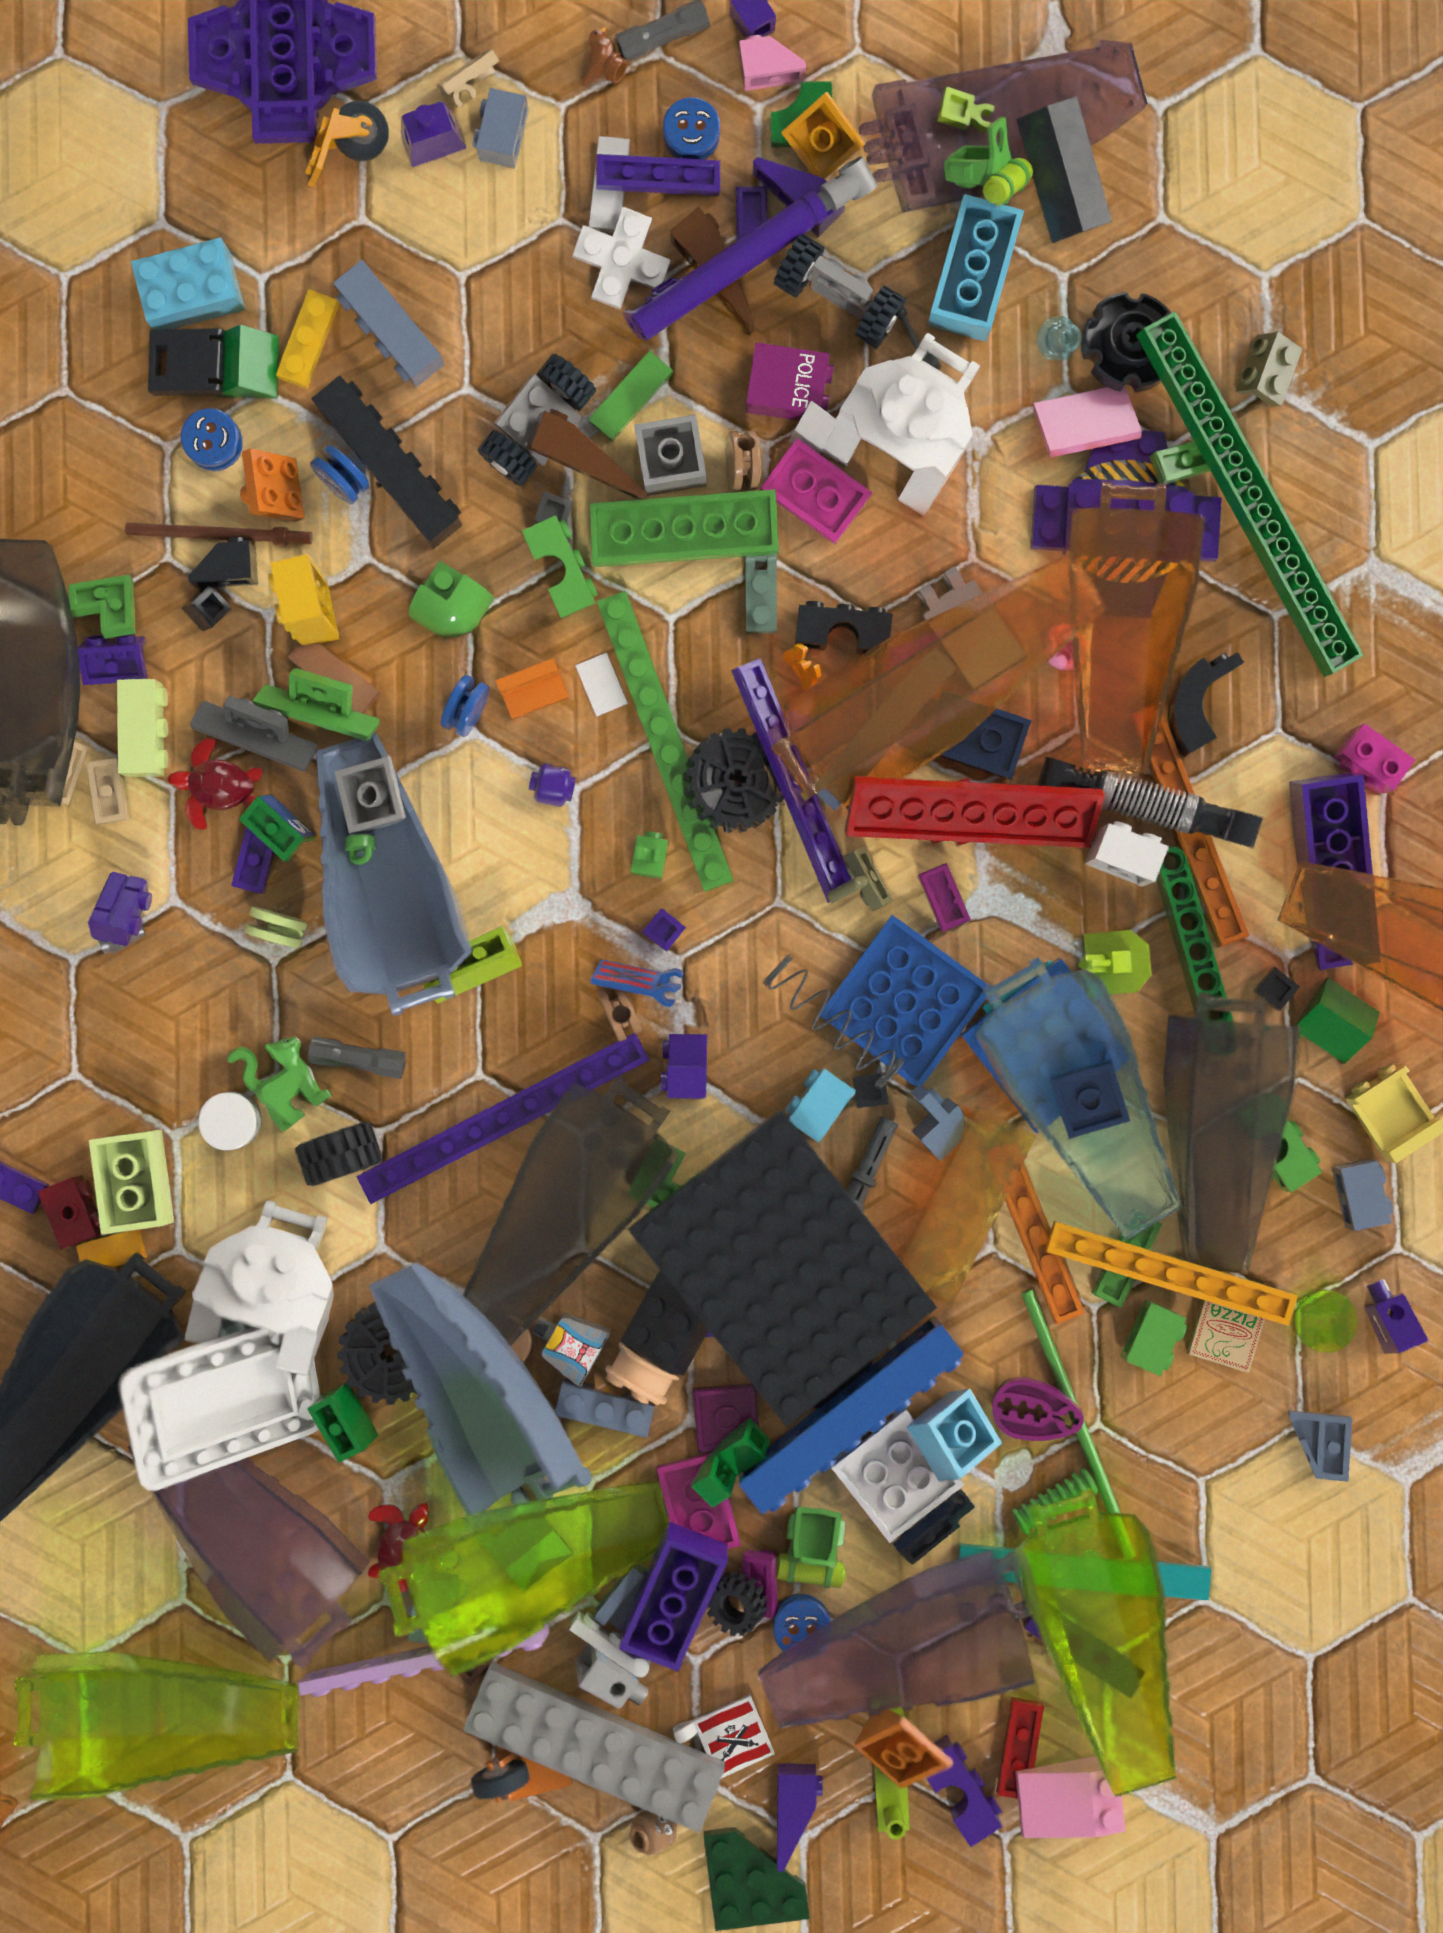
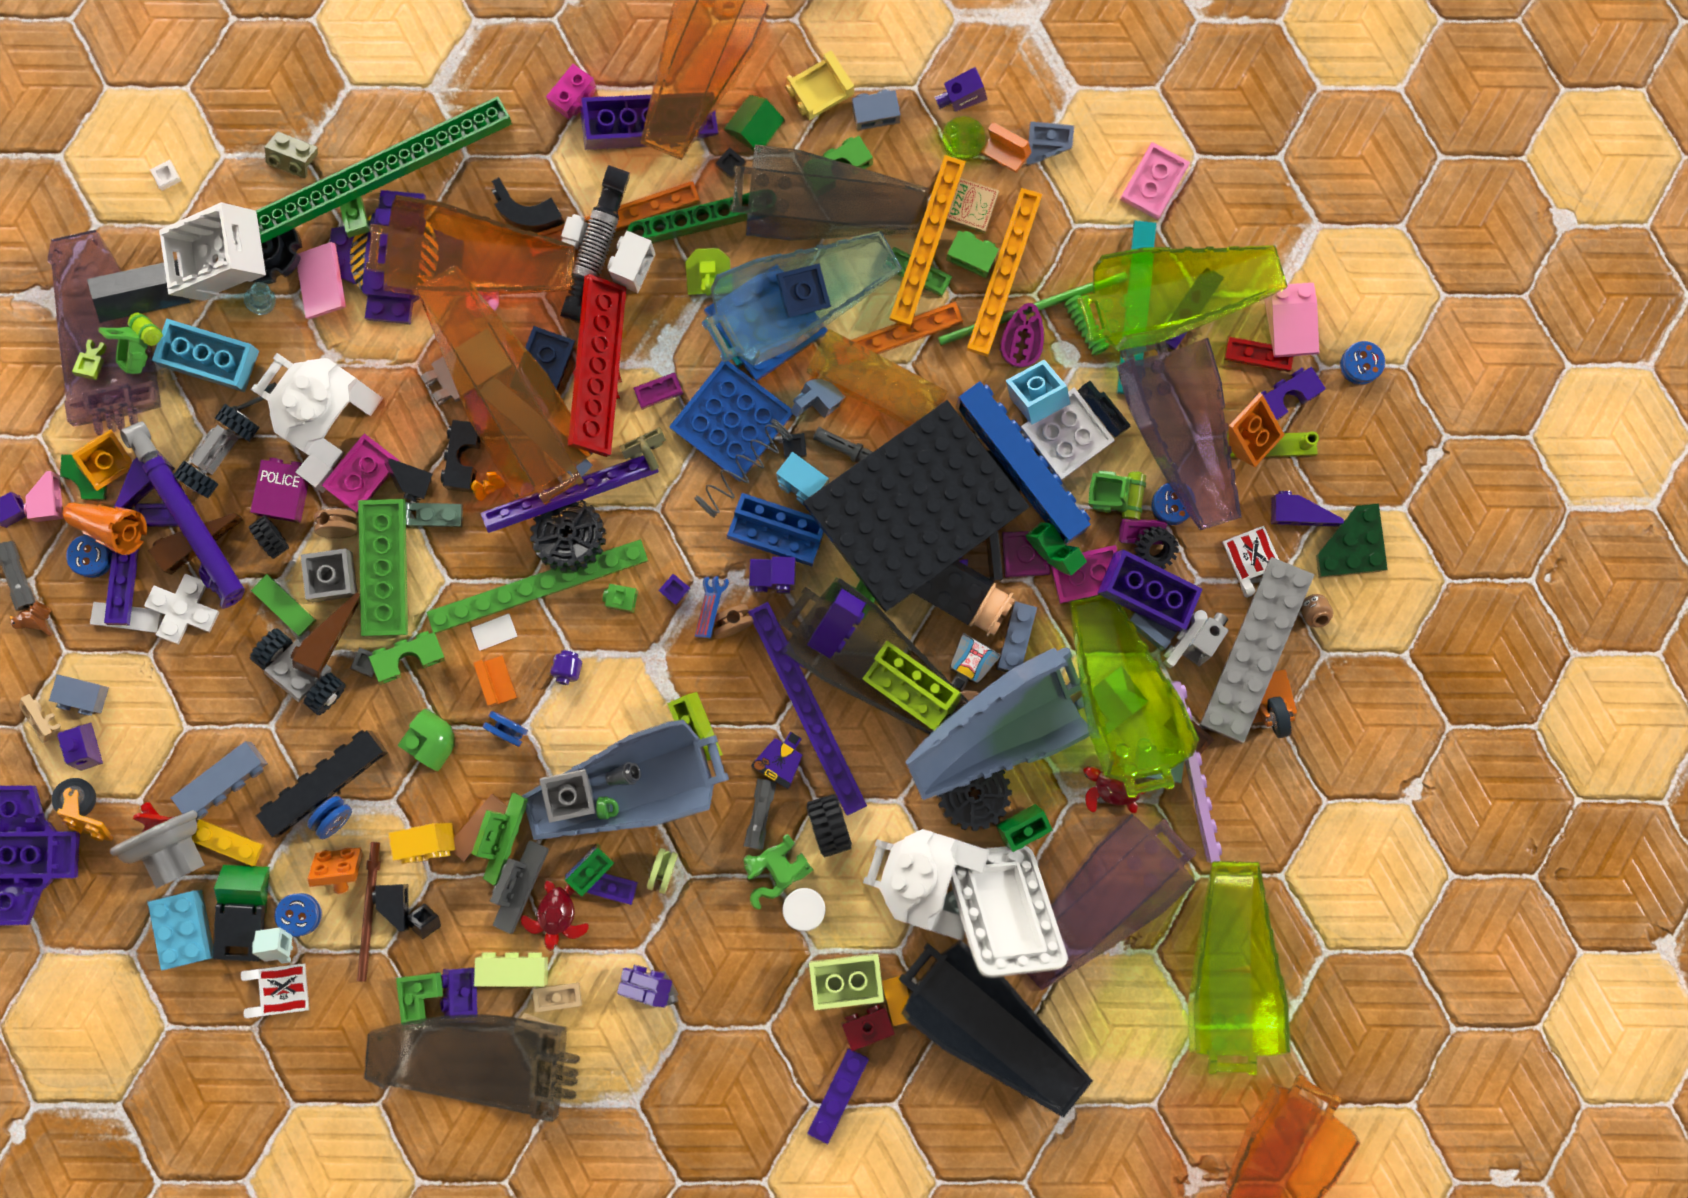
camera: 90 degrees left, 5 degrees down
none -> orange cone [63,502,147,555]
none -> light grey piece [110,802,205,888]
none -> white tile [150,160,181,191]
none -> white container [159,202,266,301]
none -> flag [241,963,309,1018]
none -> black tyre [249,515,289,559]
none -> light aqua brick [252,928,293,964]
none -> black slope [384,458,432,502]
none -> white brick [561,214,588,249]
none -> flat silver cone [605,762,641,786]
none -> blue brick [727,493,824,567]
none -> torso [751,731,803,789]
none -> dark purple brick [807,589,866,659]
none -> lime brick [862,641,961,731]
none -> light orange plate [967,188,1042,357]
none -> orange panel [980,122,1032,173]
none -> black tile [986,531,1003,583]
none -> bright pink tile [1120,142,1190,220]
none -> blue head [1340,341,1385,385]

